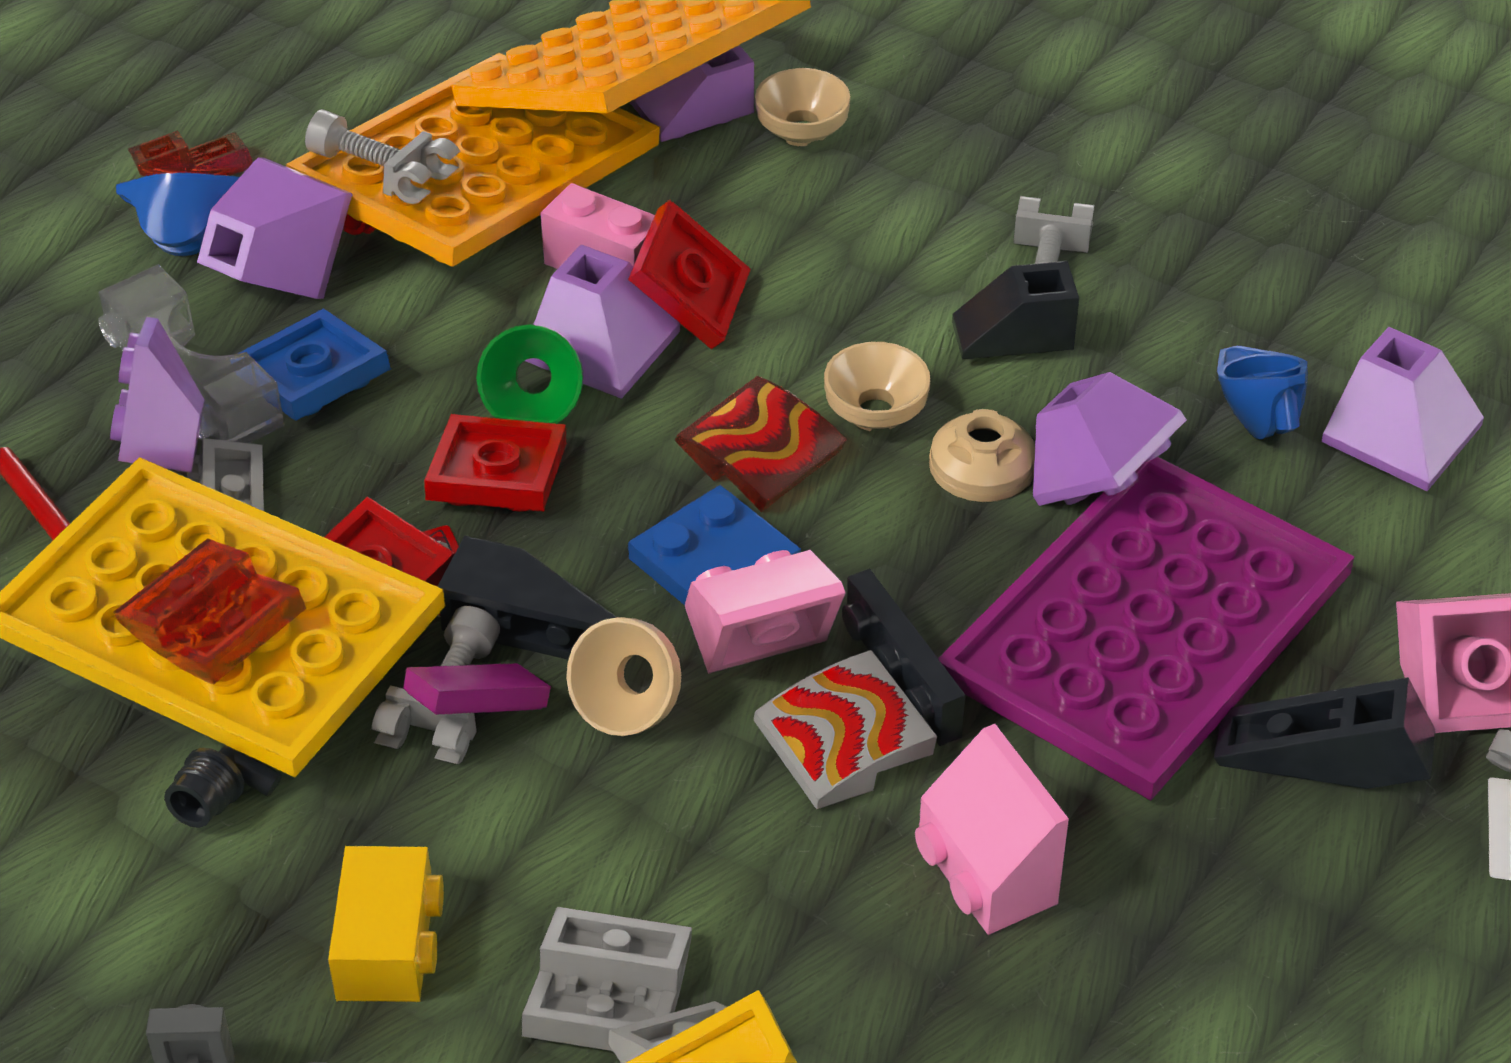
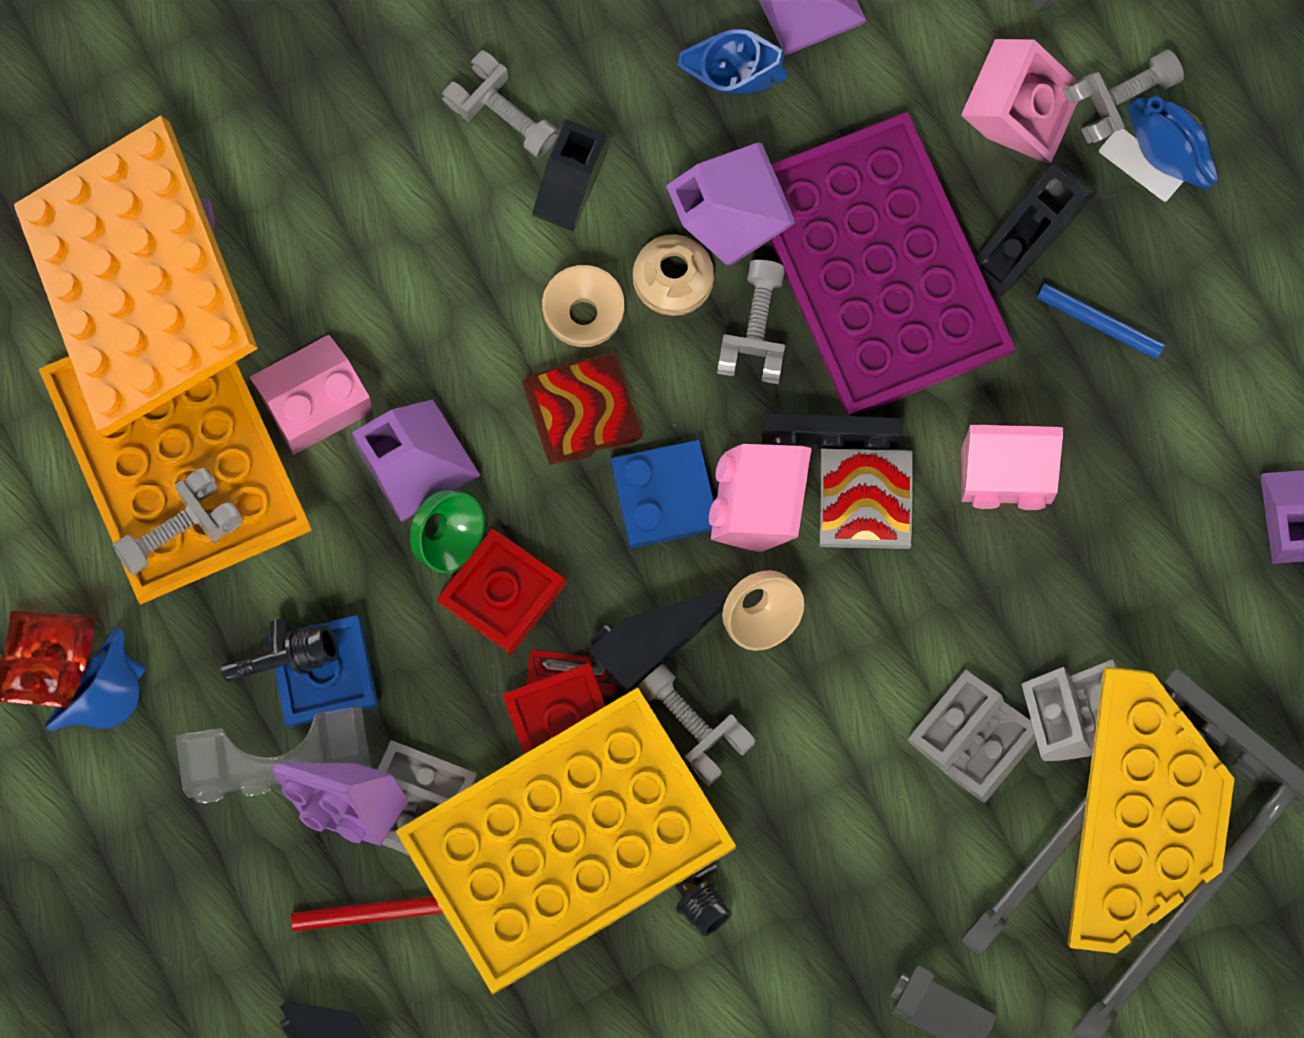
camera: 65 degrees left, 30 degrees up
clear red slope [114,538,306,685] -> none
medium lavender slope [197,157,352,299] -> none
yellow brick [328,846,444,1002] -> none
magenta tile [403,663,551,715] -> none
red tile [628,200,751,350] -> none
tan piece [755,68,850,146] -> none
none -> black piece [221,619,339,681]
none -> light grey bar [717,260,785,384]
none -> blue bar [1037,283,1165,360]

